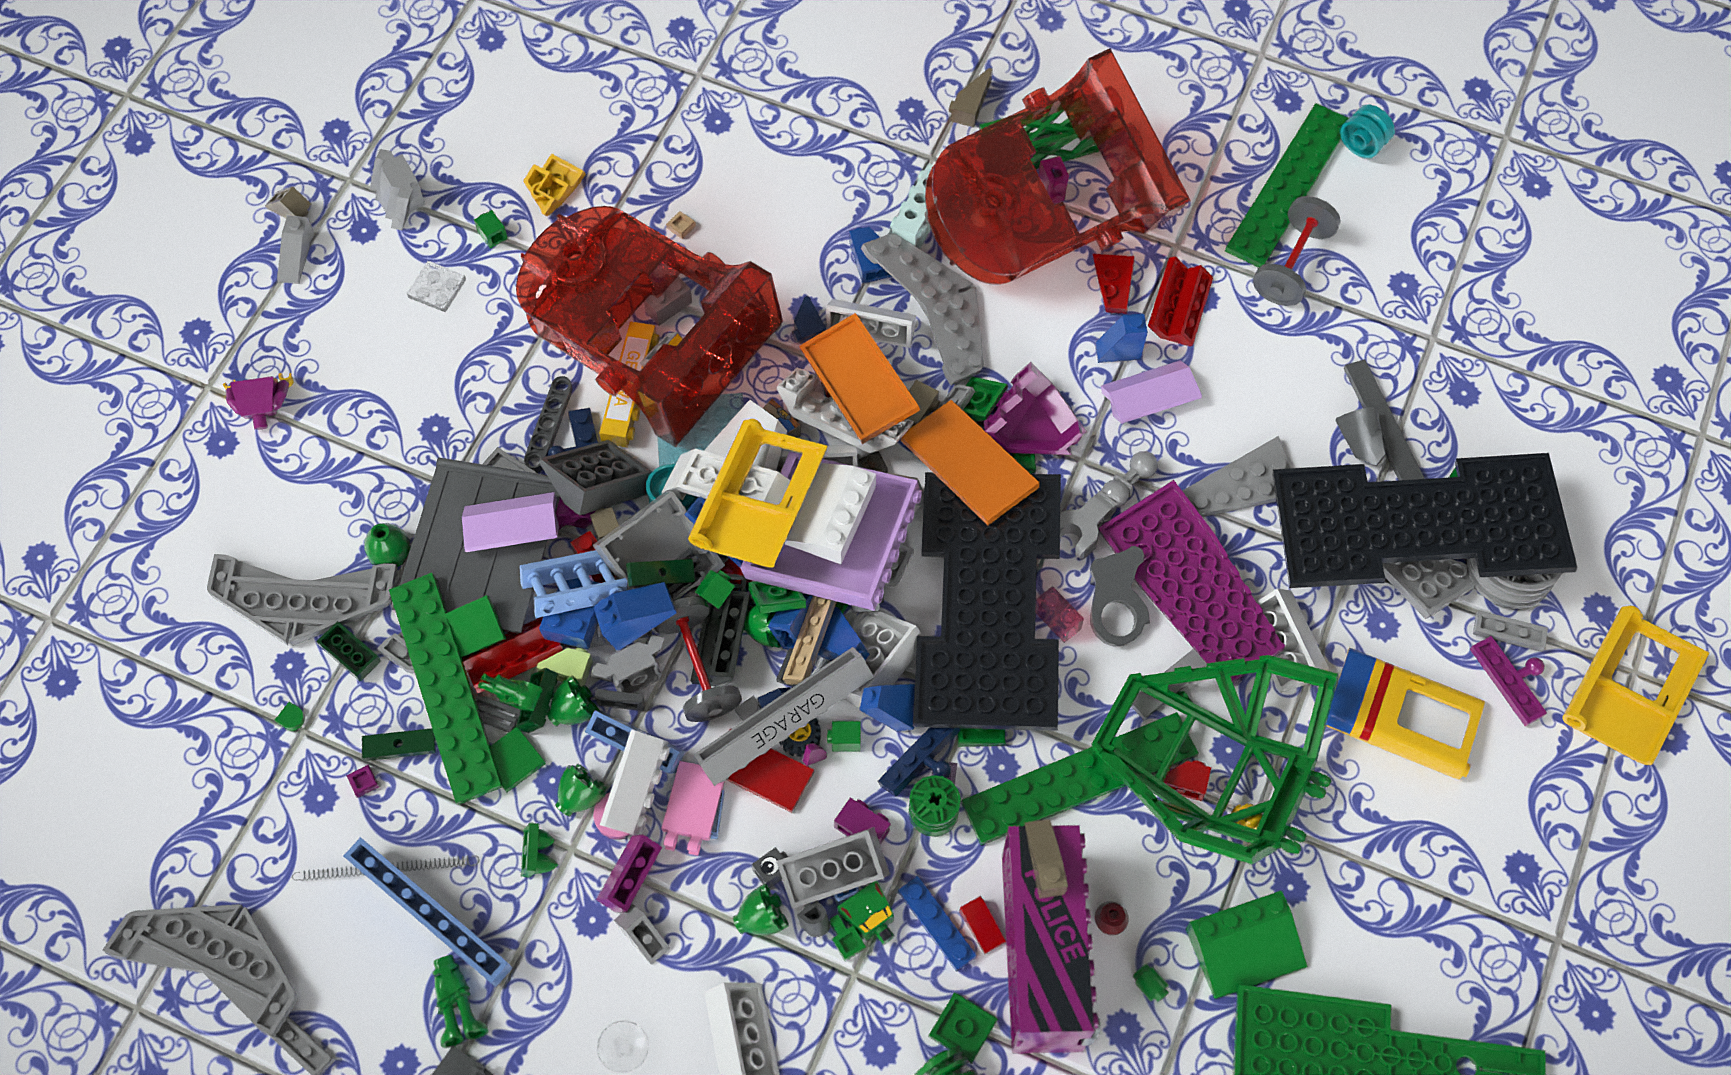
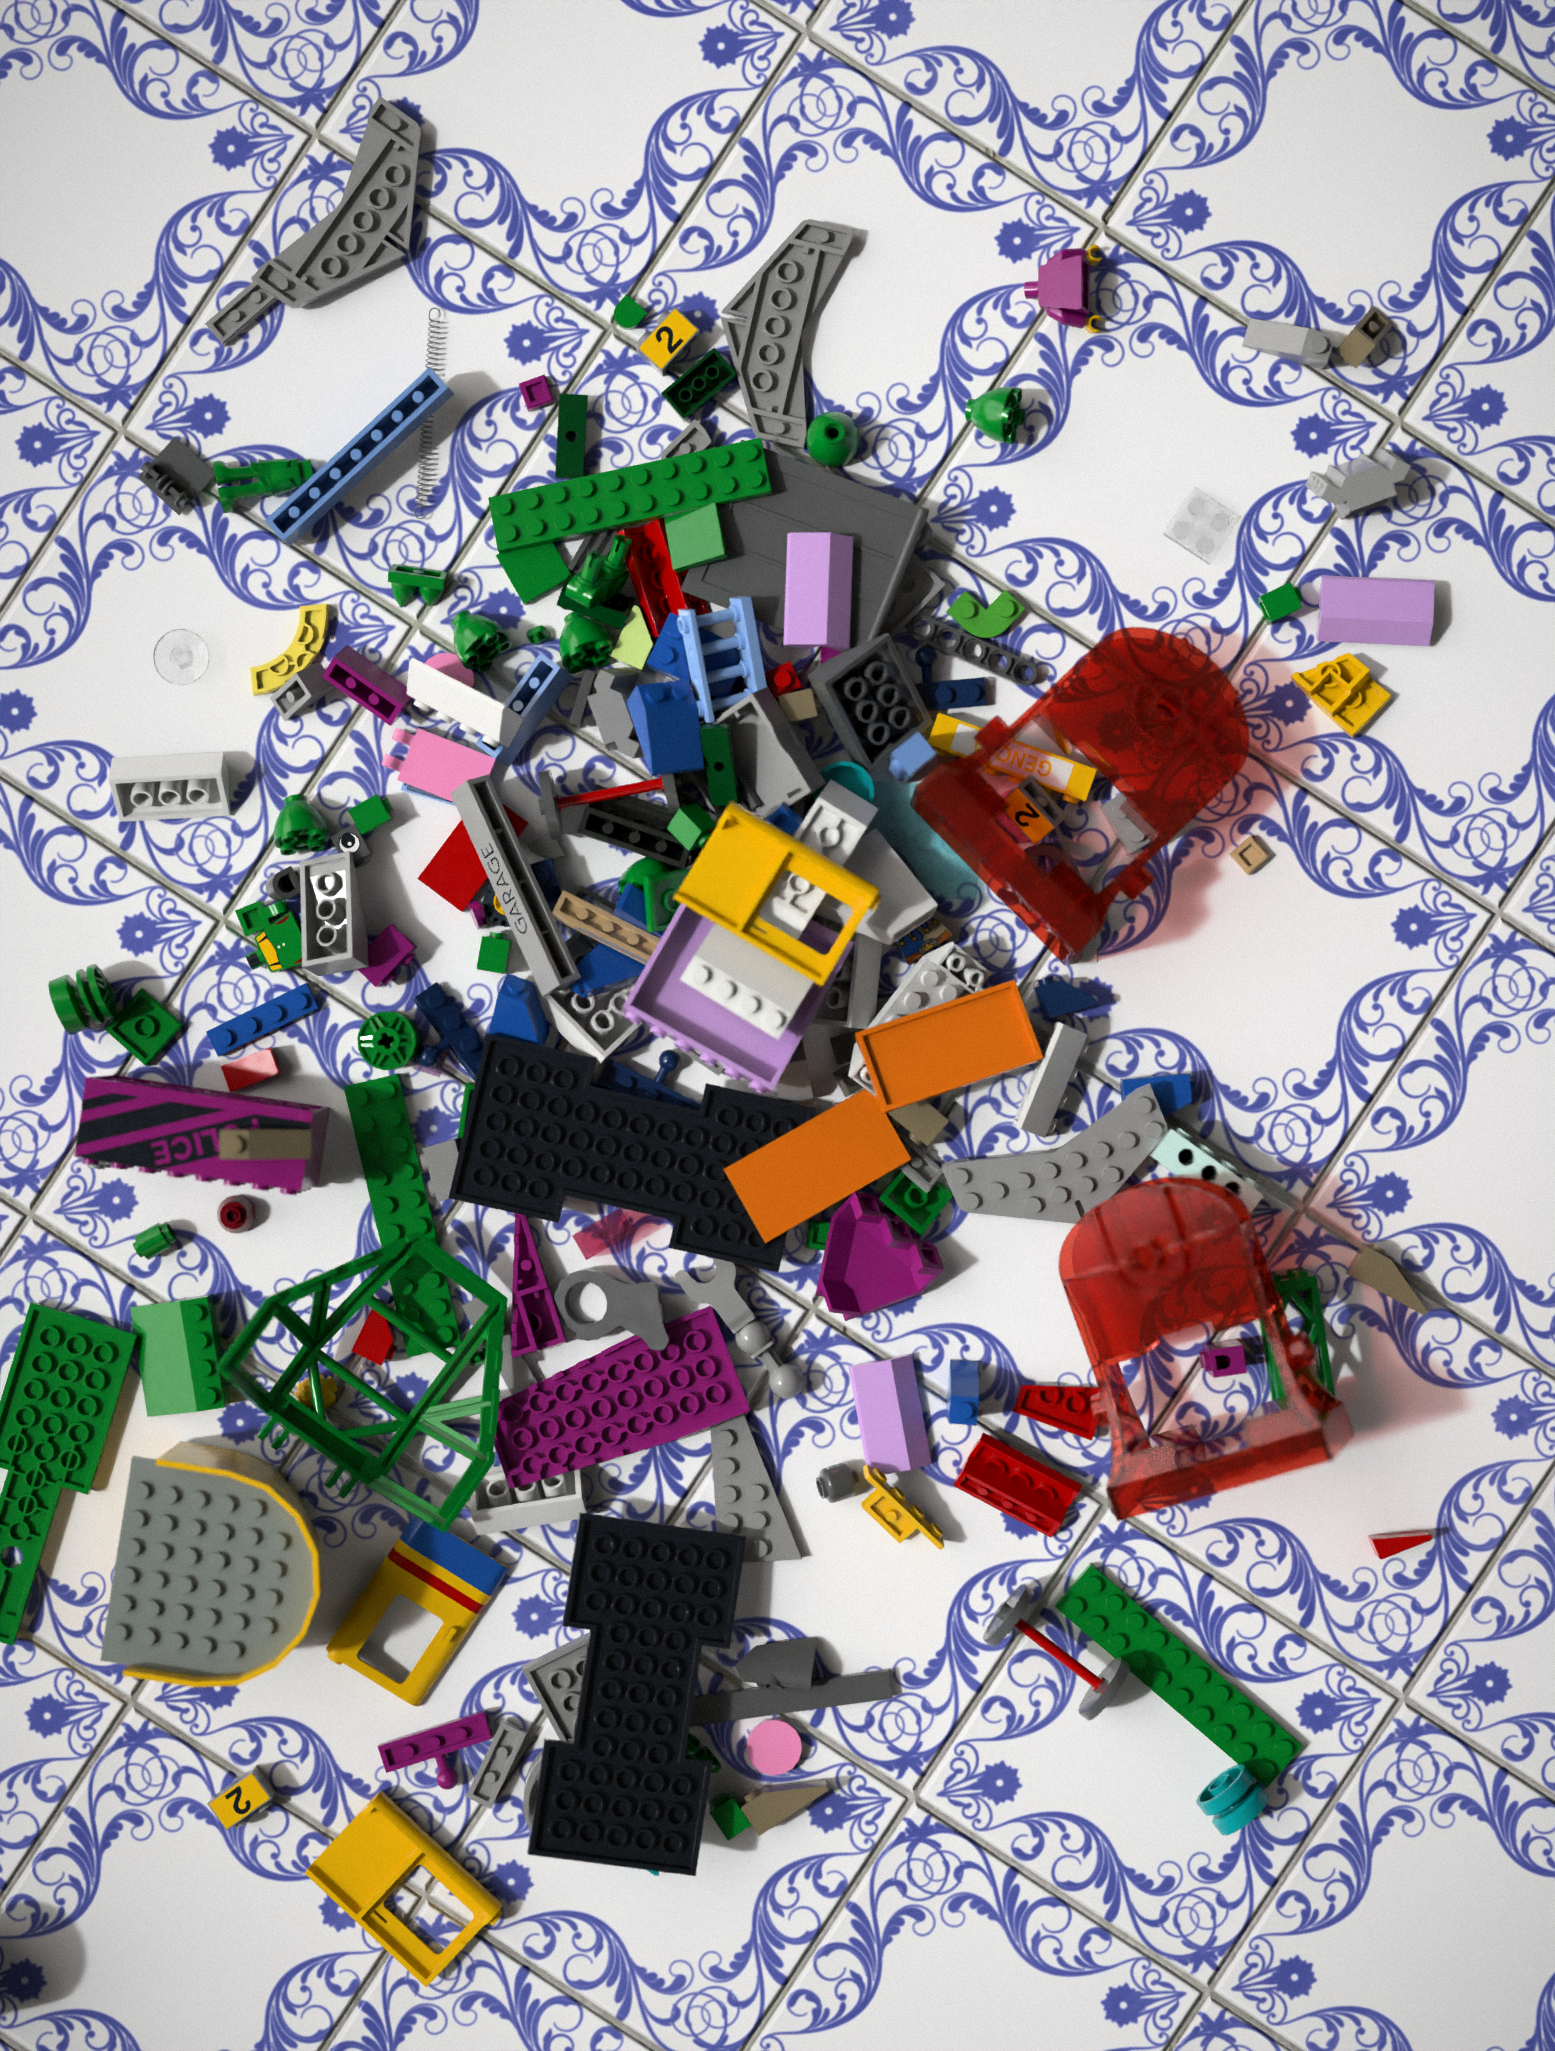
camera: 100 degrees right, 25 degrees up
none -> light grey piece [100,1441,323,1687]
none -> brick [207,1765,276,1831]
none -> light yellow tile [250,603,329,696]
none -> green brick [348,794,395,836]
none -> light grey brick [420,1138,460,1202]
none -> magenta wedge [511,1213,568,1358]
none -> green rock [526,625,549,645]
none -> dark blue plate [596,1049,701,1110]
none -> brick [637,307,700,377]
none -> green brick [709,1791,751,1841]
none -> dark tan slope [741,1779,829,1836]
none -> bright pink tile [746,1718,802,1775]
none -> dark grey head [816,1463,859,1503]
none -> clear smoke plate [832,1063,864,1097]
none -> yellow bracket [861,1464,945,1550]
none -> medium blue brick [888,732,936,783]
none -> bright green plate [946,590,1025,638]
none -> green piece [965,387,1025,445]
none -> lavender slope [1316,575,1435,646]
none -> red slope [1368,1530,1432,1560]

